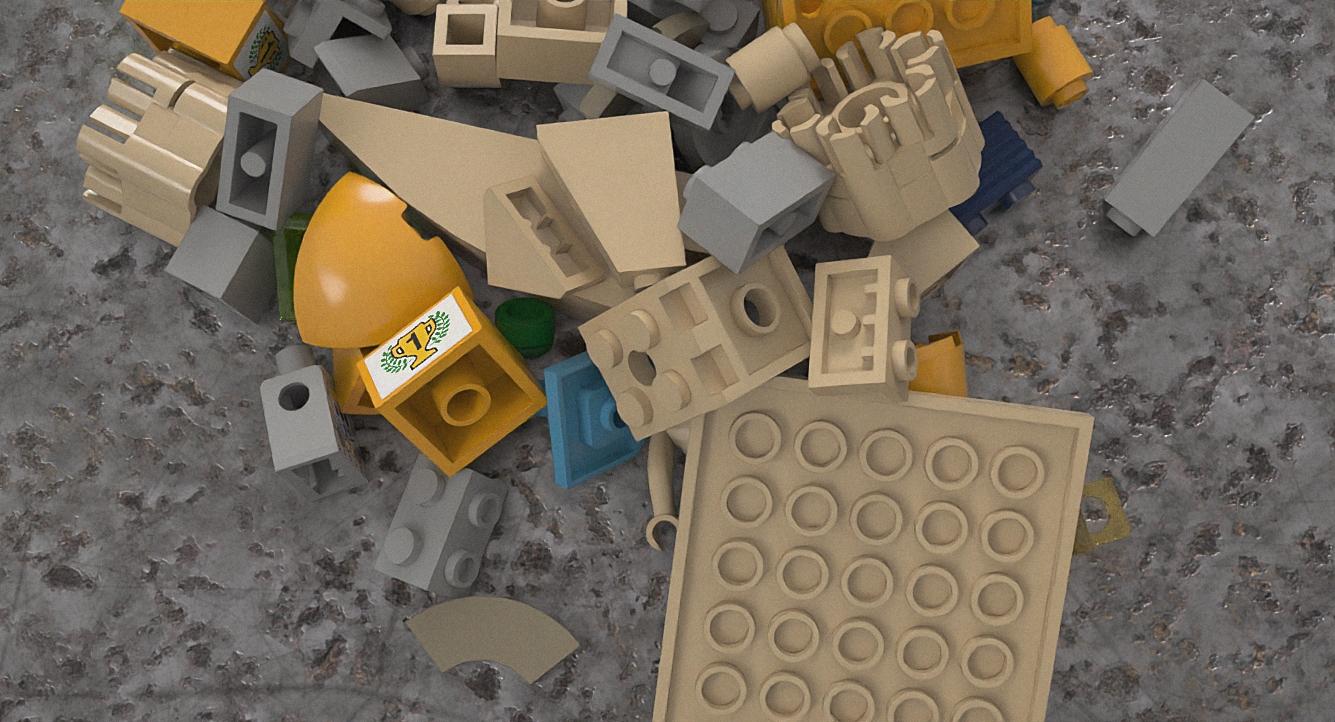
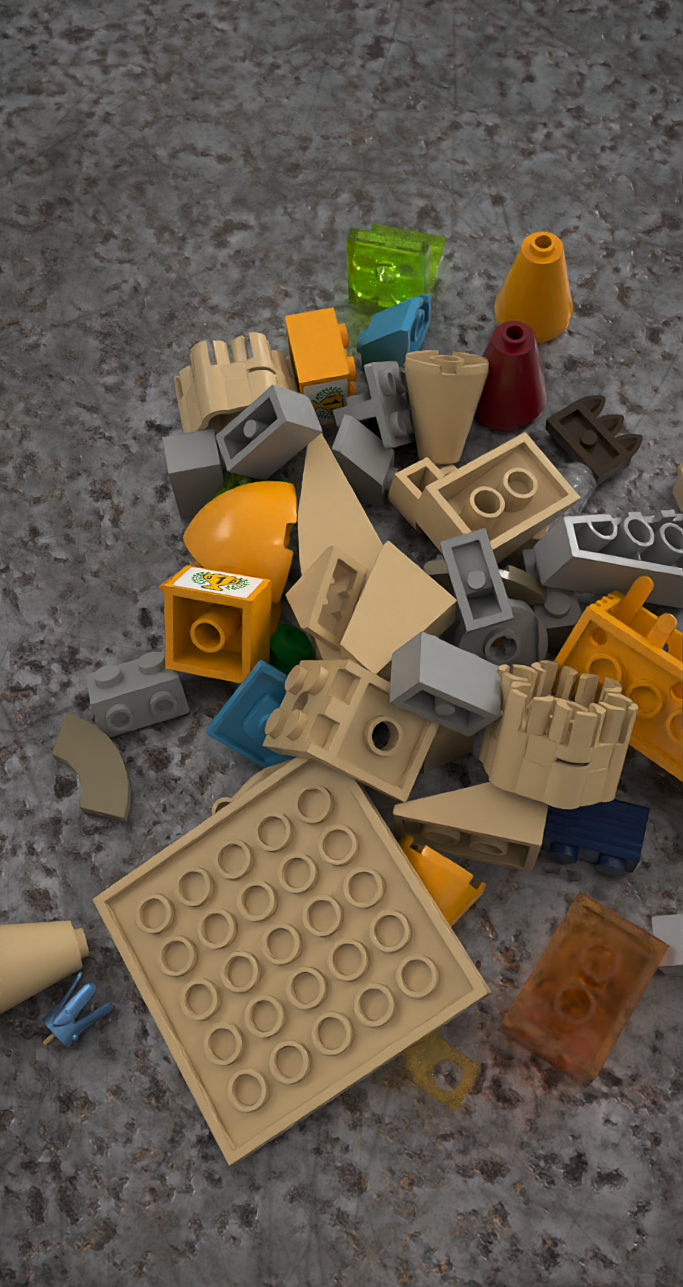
camera: 55 degrees right, 15 degrees down
light grey torso [259,345,370,502] -> none
tan brick [725,22,821,114] -> none
tan bracket [808,255,920,403] -> none
none -> clear orange slope [498,891,670,1088]

